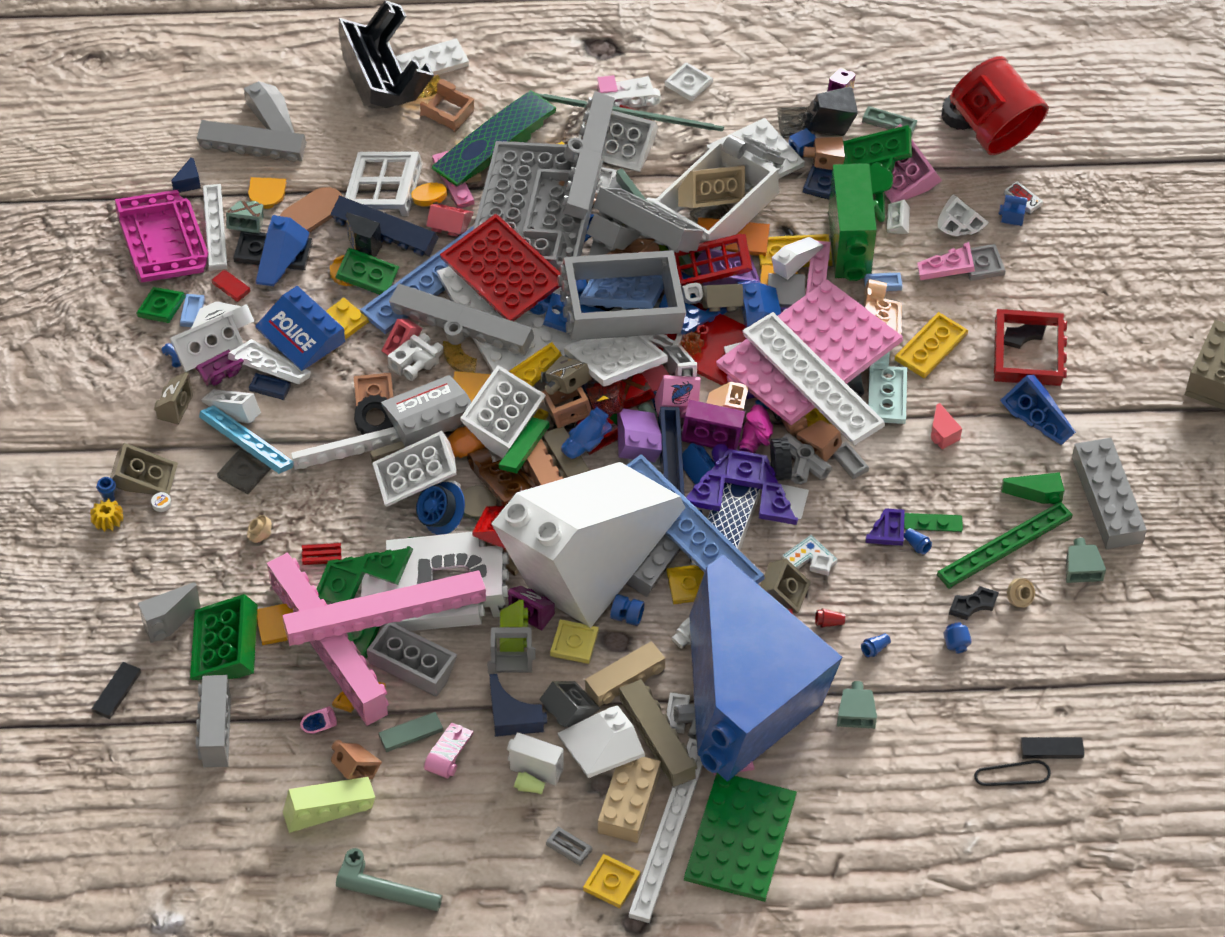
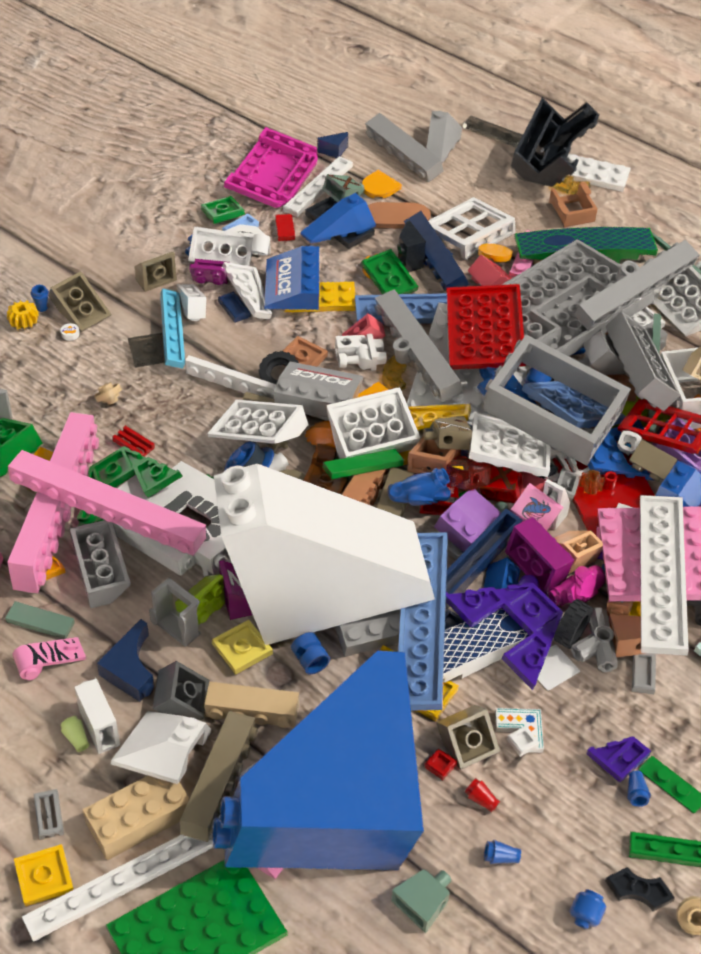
camera: 40 degrees right, 5 degrees down
none -> clear smoke tile [463,116,523,148]

